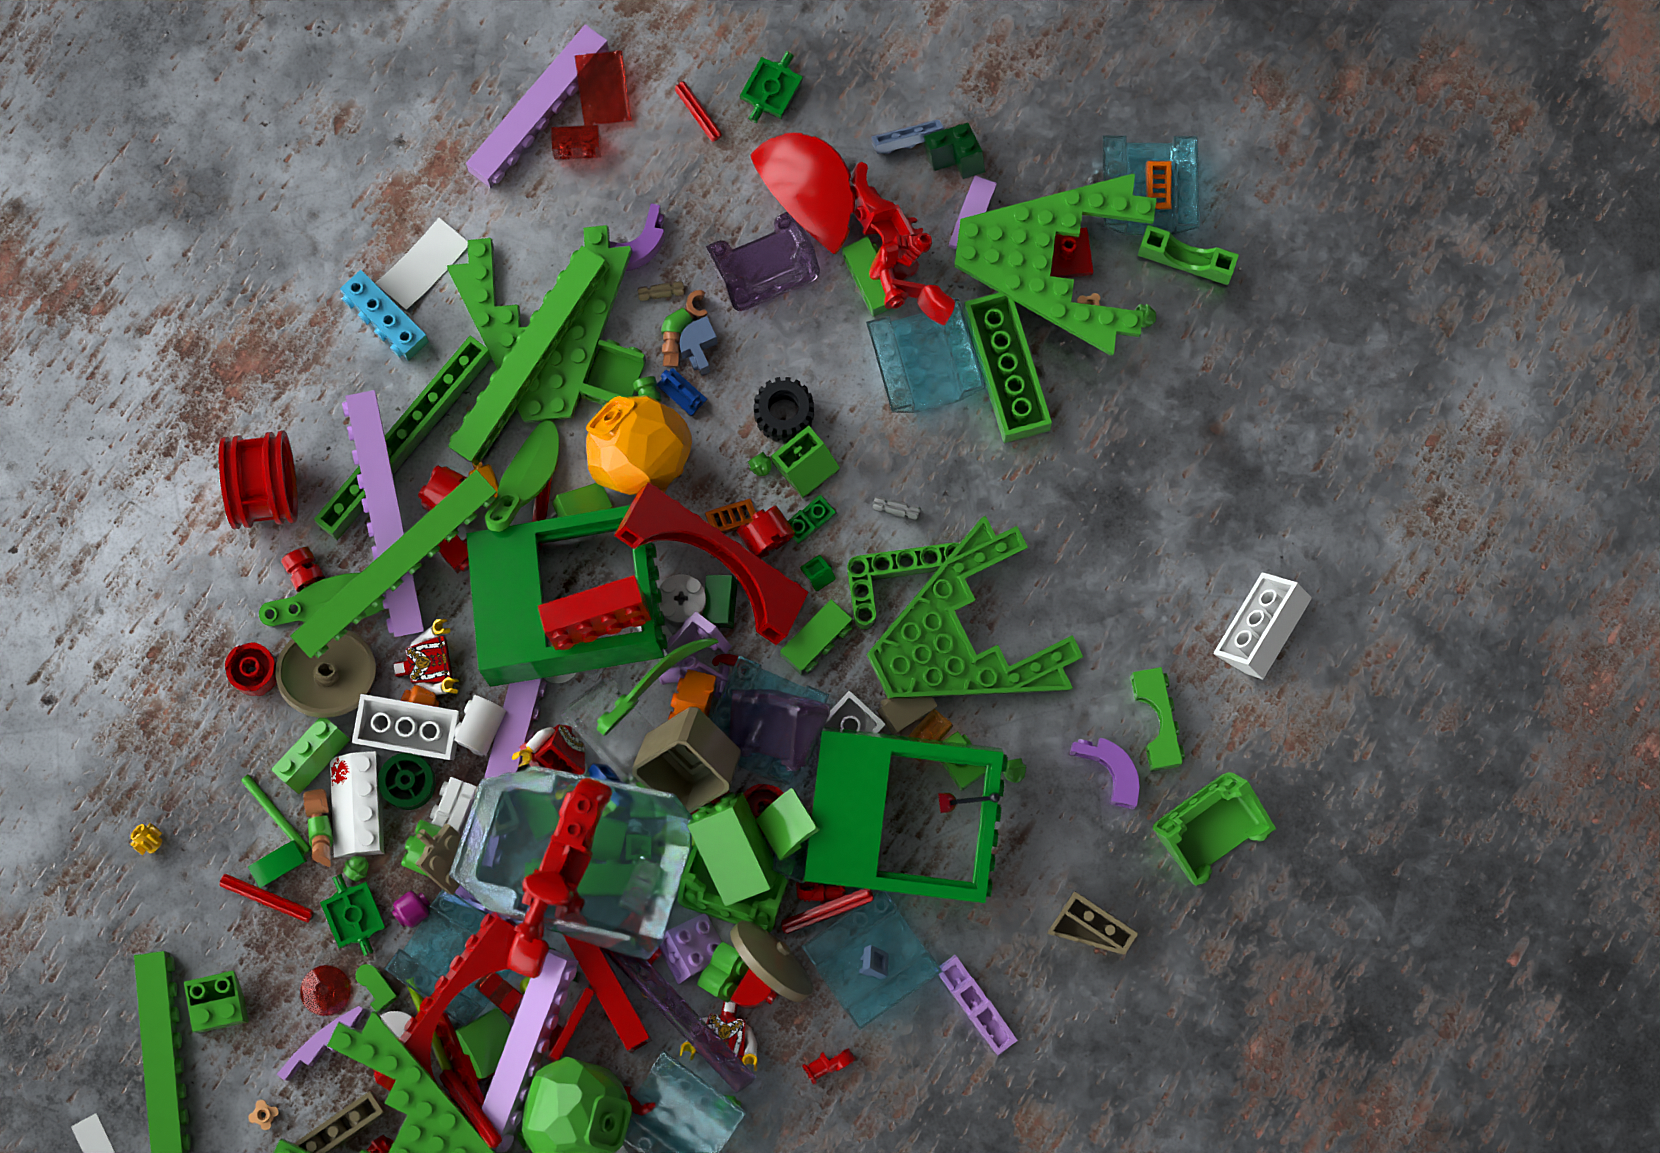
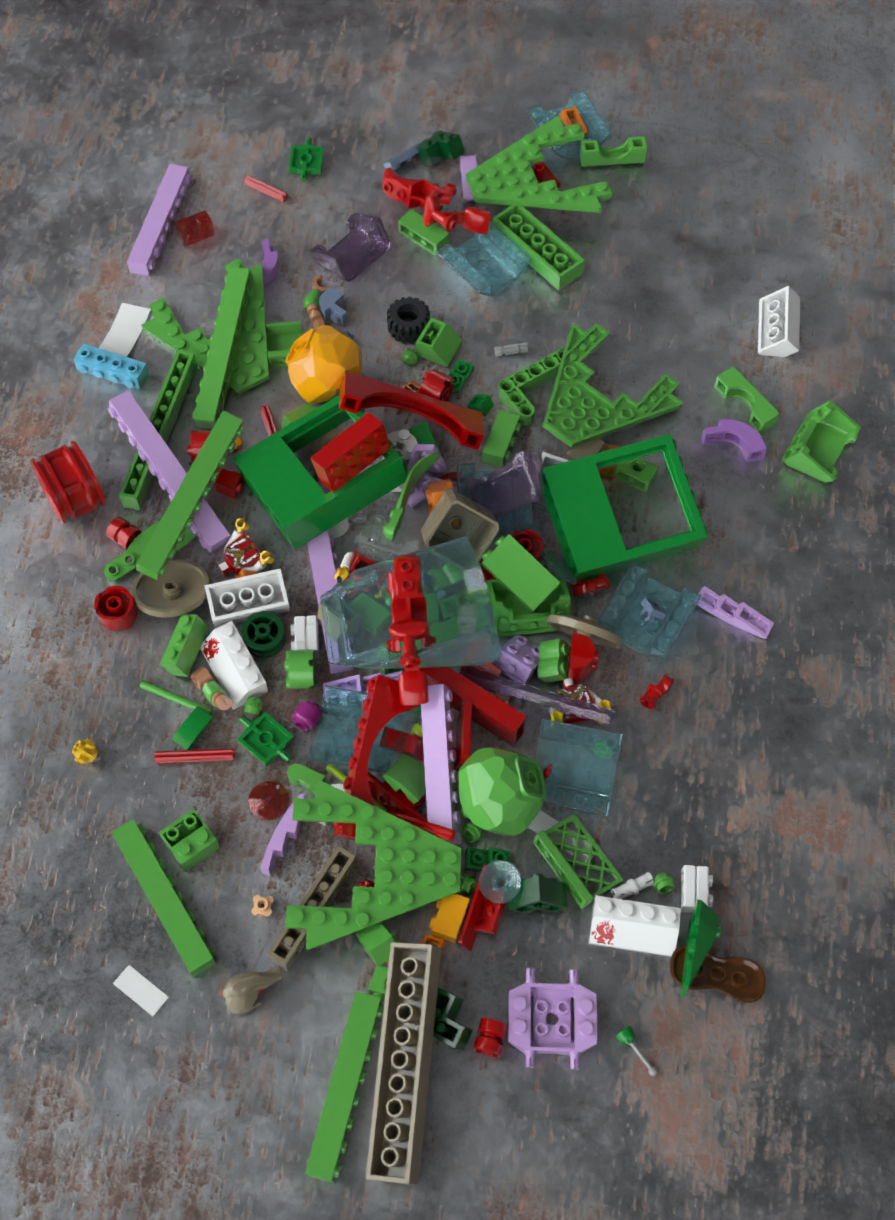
camera: 25 degrees left, 15 degrees down
dark tan plate [415,823,482,895] -> none
white brick [454,695,506,757] -> none
bright green plant [485,420,559,532] -> none
clear red piece [574,50,632,126] -> none
dark tan axle [638,281,685,301] -> none
red brick [750,133,855,254] -> none
bright green slope [756,788,819,861] -> none
red axle [781,888,874,934] -> none
hinge [938,793,1000,814] -> none
dark tan wedge [1047,890,1138,955] -> none

